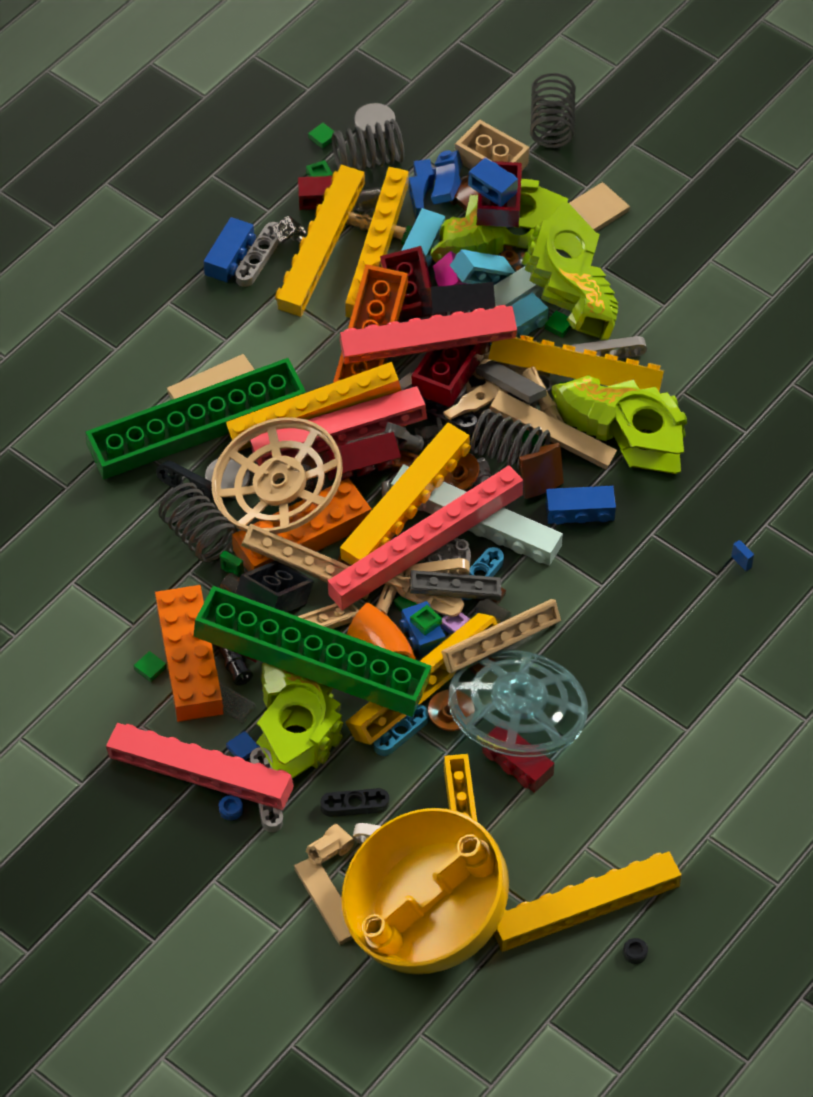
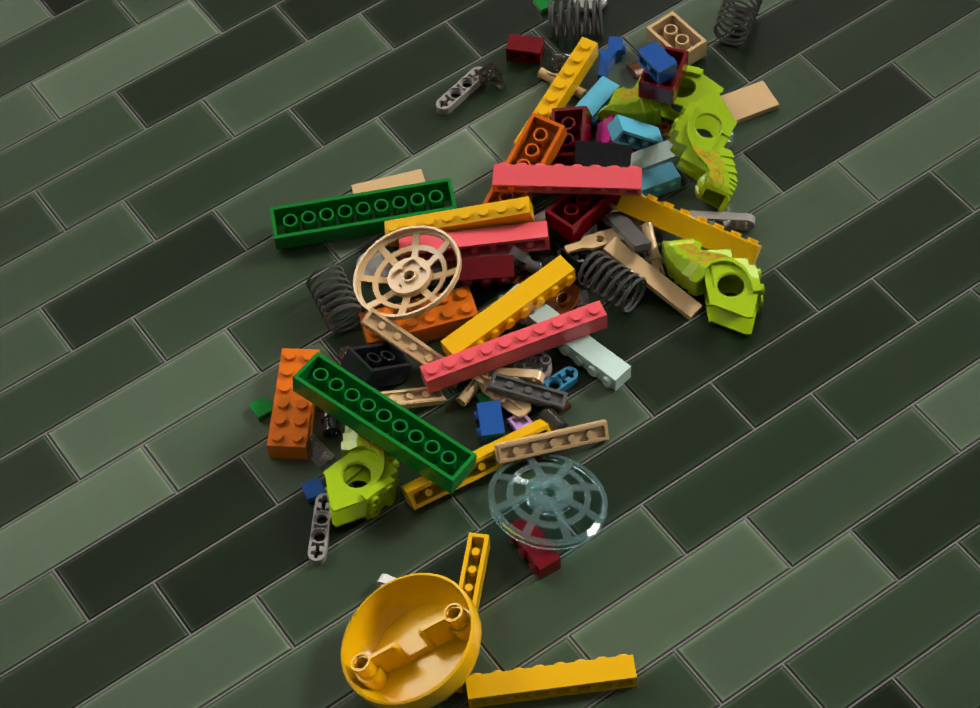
camera: 20 degrees right, 0 degrees up
coral brick [106,723,294,810] -> none
black beam [156,461,213,502] -> none
blue brick [203,217,256,282] -> none
blue tile [219,795,243,820] -> none
green tile [220,550,244,578] -> none
yellow brick [275,165,365,317] -> none
tan tile [294,858,354,945] -> none
green tile [306,160,333,177] -> none
tan piece [306,824,355,864] -> none
black beam [320,788,389,817] -> none
orange brick [347,603,416,660] -> none
dark azure beam [374,704,429,756] -> none
green tile [410,605,442,636] -> none
dark orange dish [428,690,475,731] -> none
blue slope [431,150,463,204] -> none
reddish brown slope [519,443,564,499] -> none
green tile [545,310,572,338] -> none
blue brick [546,486,616,524] -> none
blue tile [731,540,754,571] -> none

